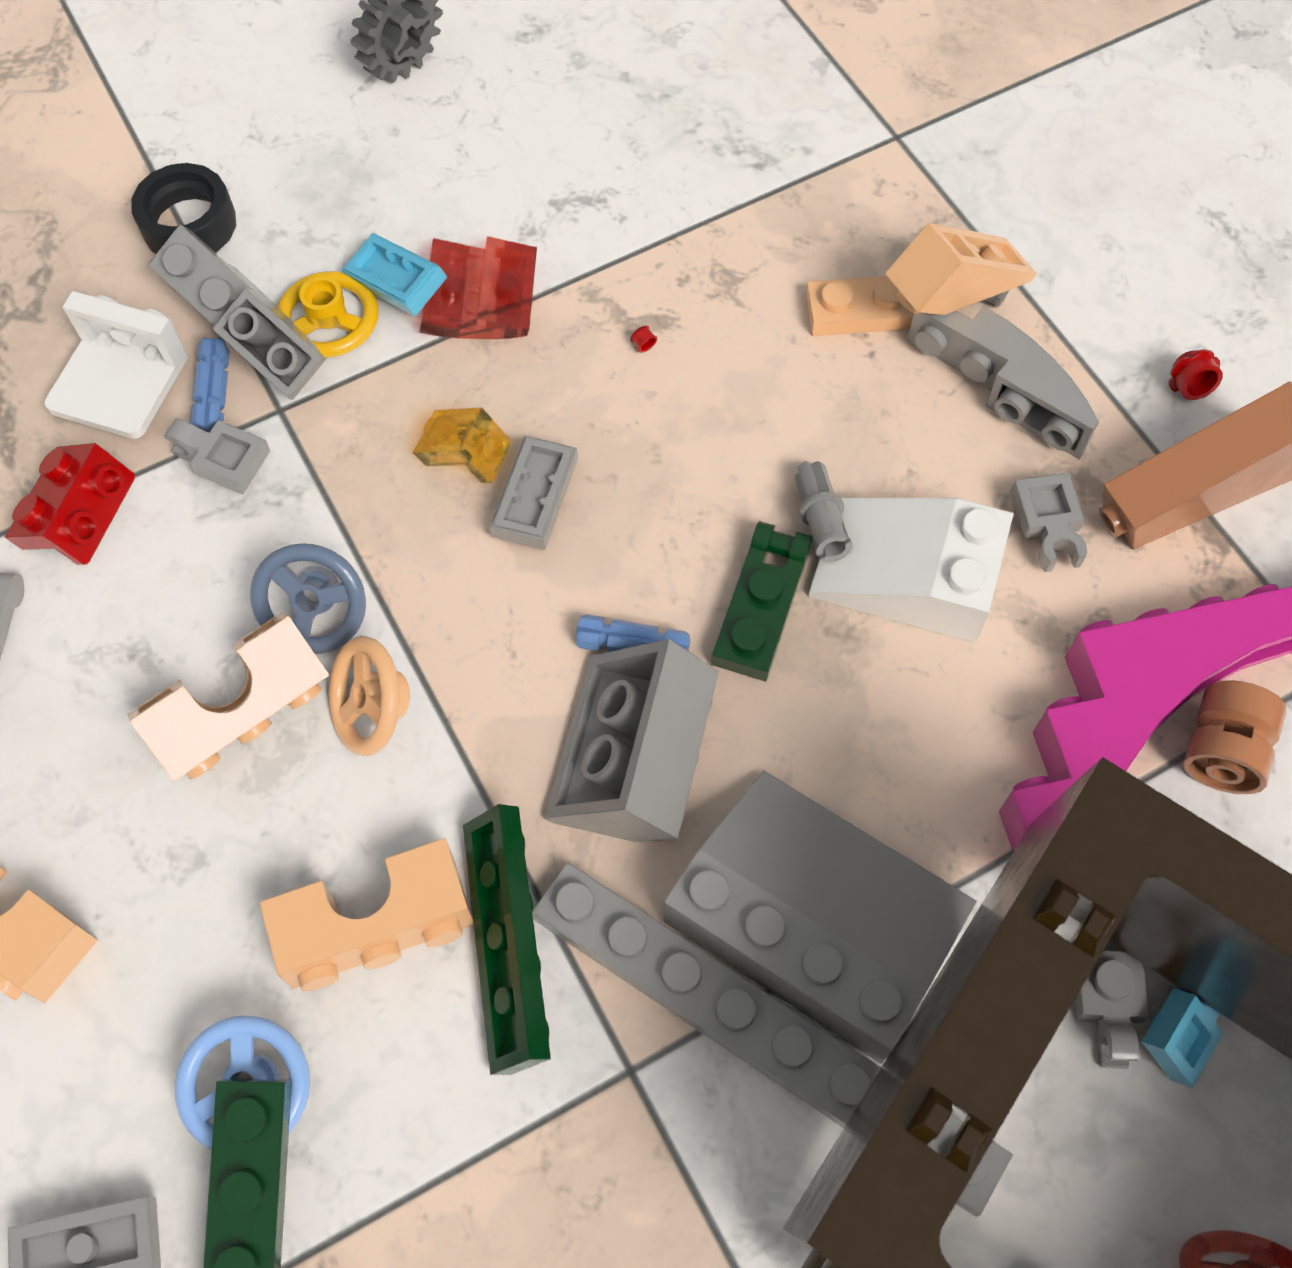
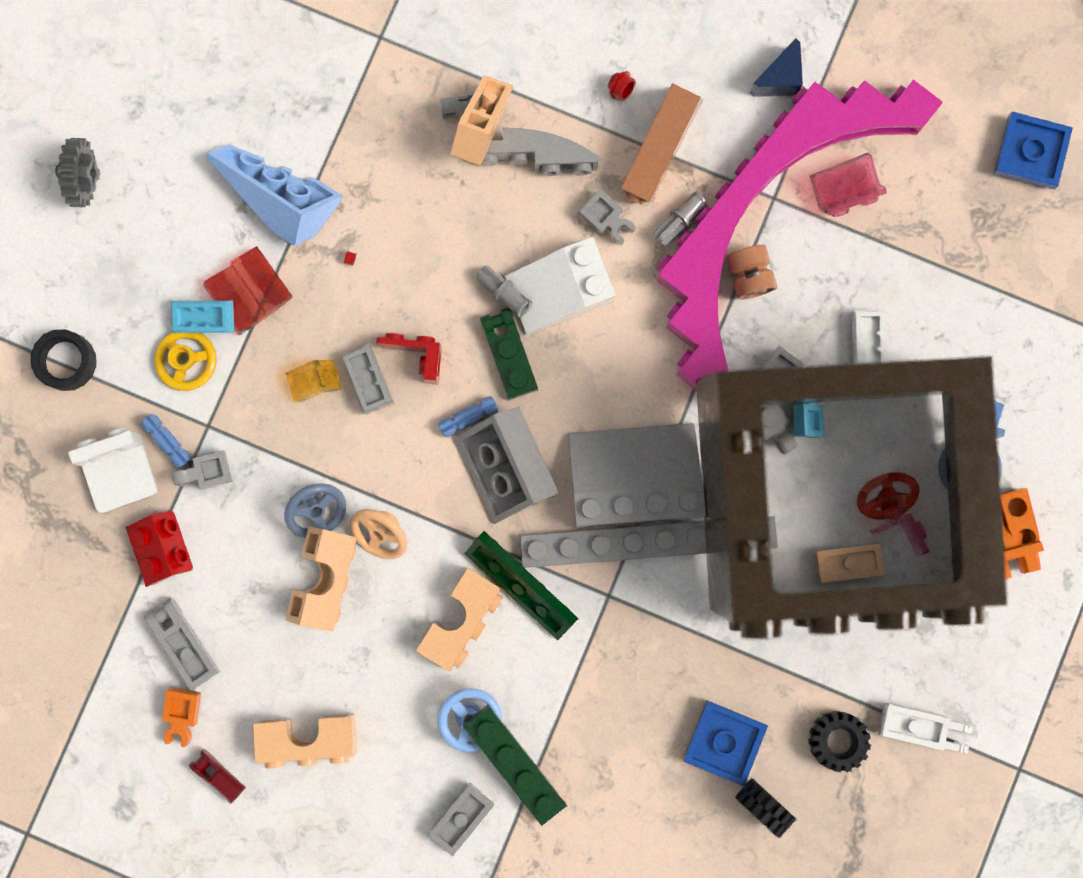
camera: 35 degrees left, 20 degrees up
light grey slope [148,224,326,400] -> none
light nougat plate [806,276,914,336] -> none
none -> light blue wedge [207,144,342,246]
none -> red bracket [376,333,442,385]
none -> light grey axle [653,192,708,247]

